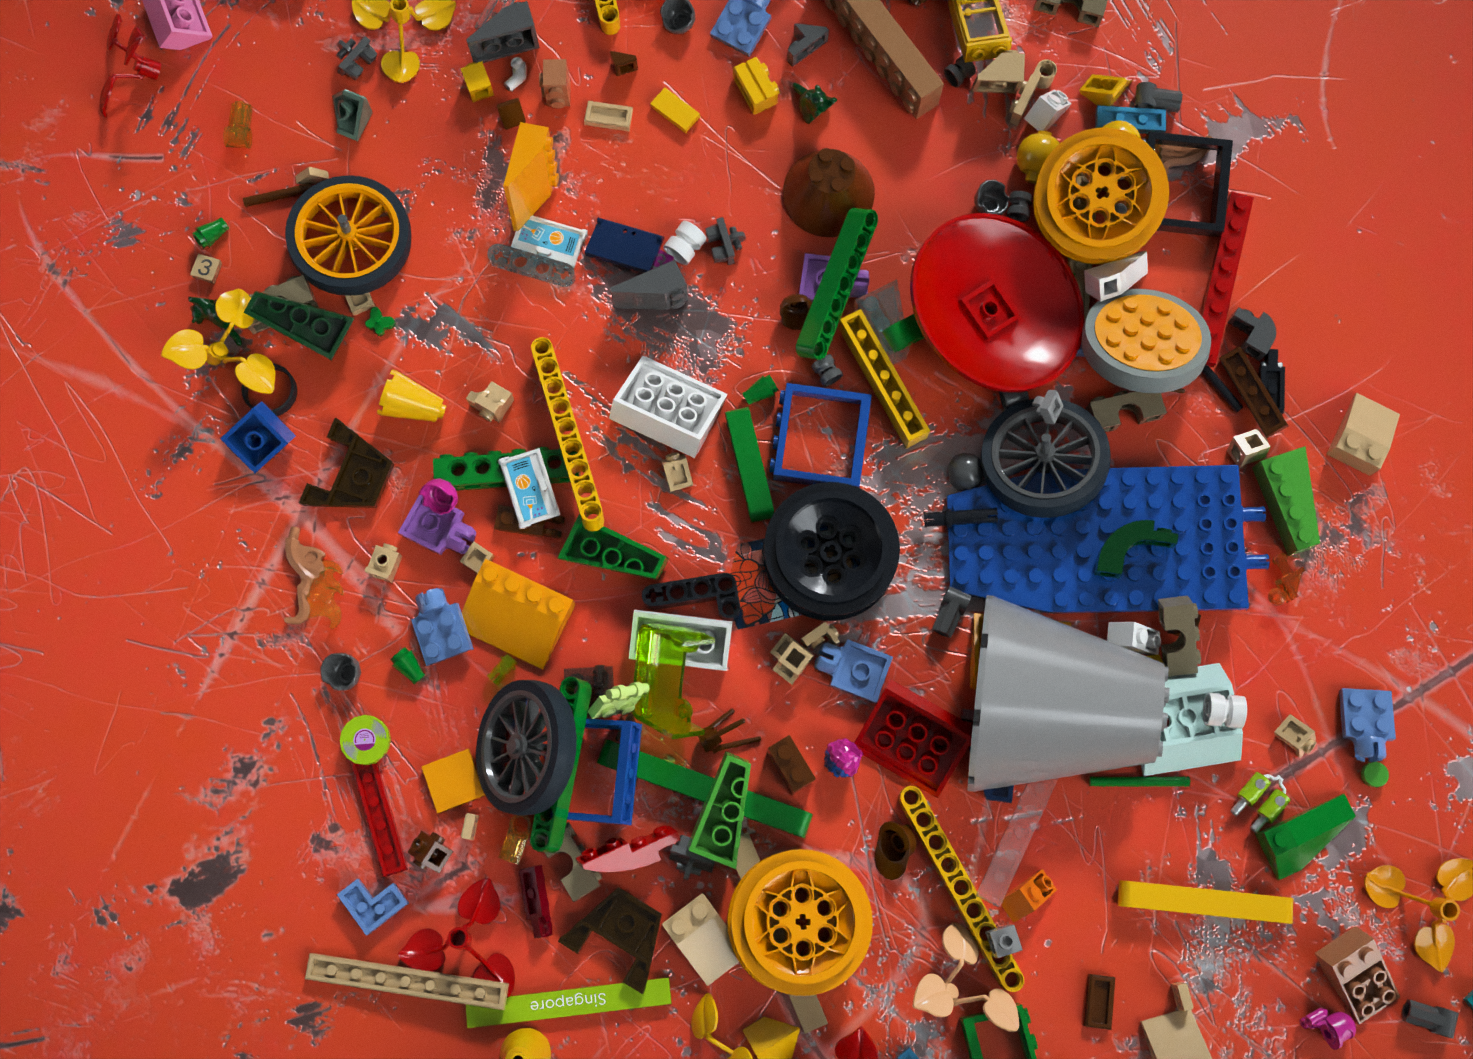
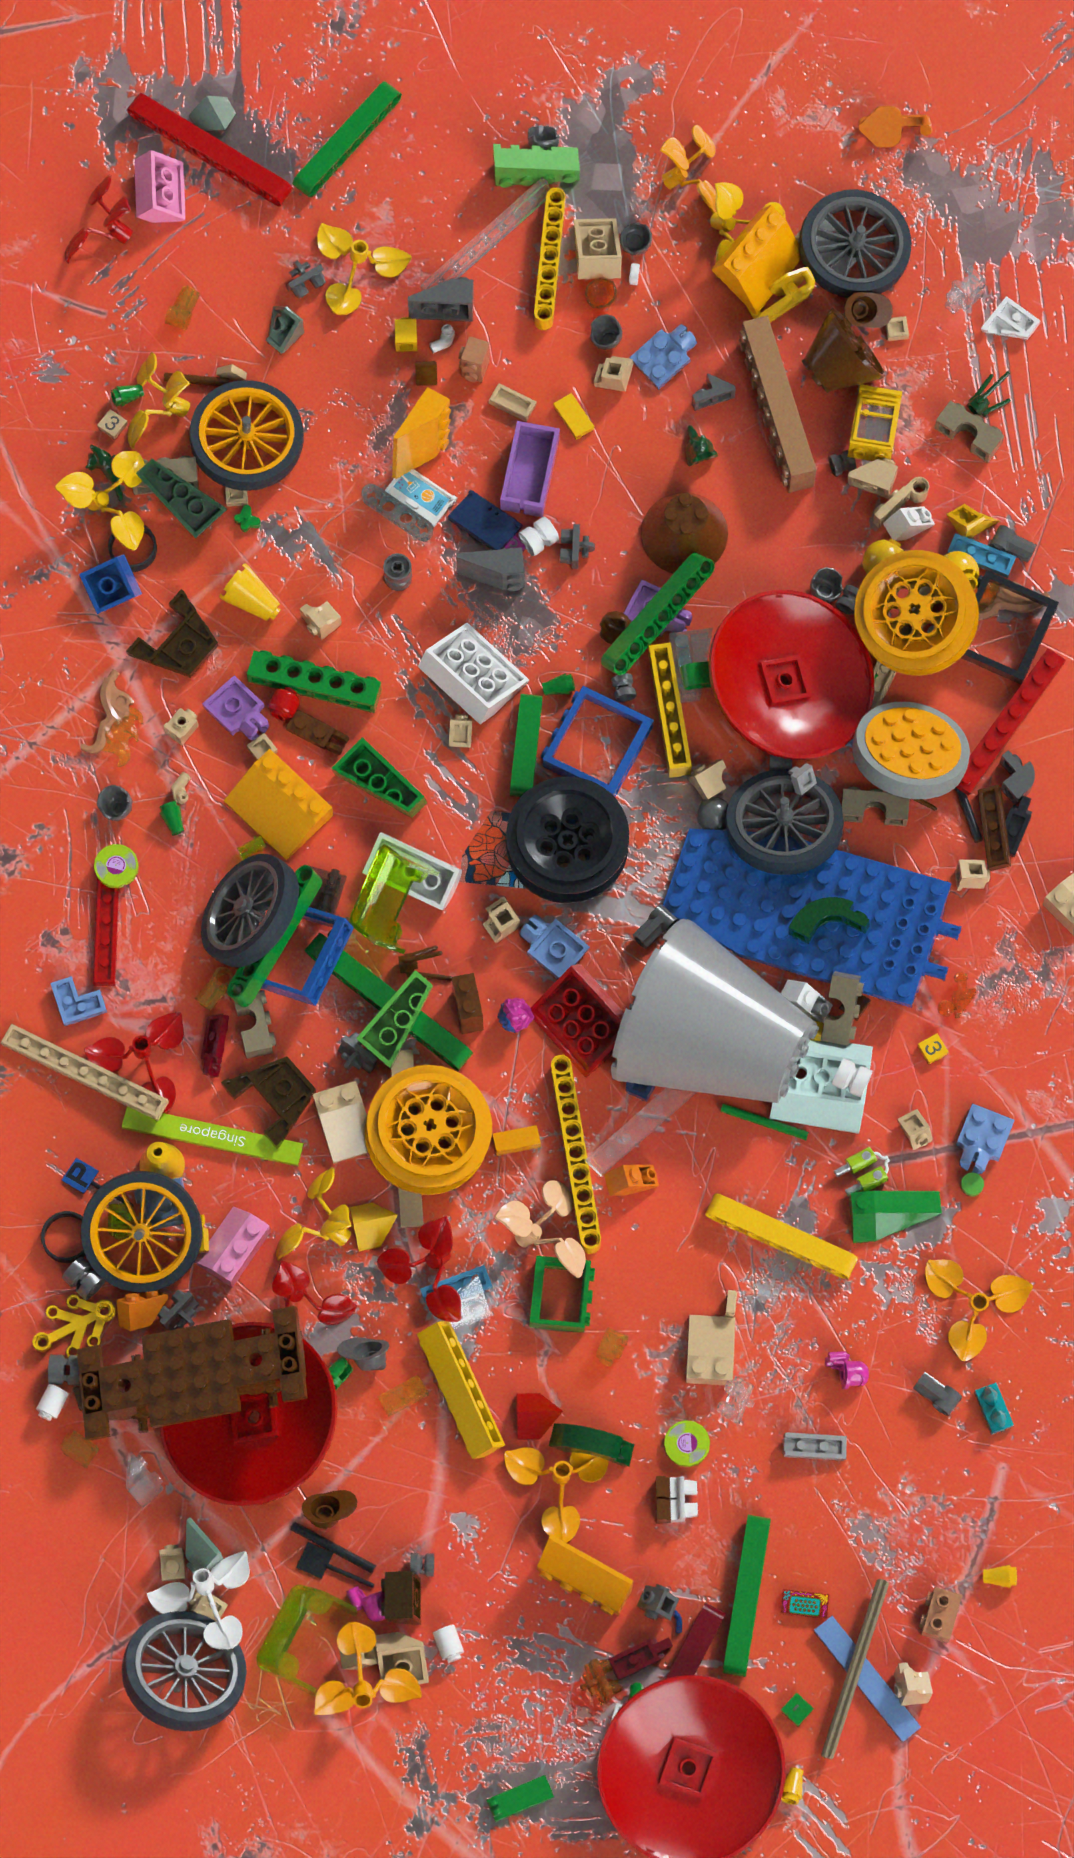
camera: 20 degrees right, 5 degrees down
reddish brown brick [408,831,453,873] -> none
medium blue plate [411,588,474,666] -> none
dark pink hair [418,478,458,515] -> none
light orange tile [421,749,486,814] -> none
tan tile [461,813,479,840] -> none
door [498,448,561,529] -> none
yellow beam [531,337,604,532] -> none
slope [575,825,680,872] -> none
yellowish green plate [588,682,650,719] -> none
reddish brown slope [610,51,638,76] -> none
black beam [642,573,740,622] -> none
yellow brick [733,57,780,115] -> none
tan bracket [800,621,840,649] -> none
reddish brown piece [875,821,917,880] -> none
black pin [924,507,998,528] -> none
light grey brick [985,924,1023,958] -> none
white slope [1084,251,1148,301] -> none
reddish brown tile [1084,974,1116,1030] -> none
bright green wedge [1252,446,1320,556] -> none
nougat slope [1315,926,1400,1025] -> none
none -> yellow plant [128,352,190,449]
none -> tan arm [171,772,191,804]
none -> red head [268,687,300,721]
none -> dark grey wheel [383,553,412,591]
none -> light orange slope [492,1125,541,1156]
none -> medium lavender piece [500,421,560,517]
none -> tan brick [593,356,634,392]
none -> tan brick [687,759,726,800]
none -> yellow tile [917,1033,949,1064]

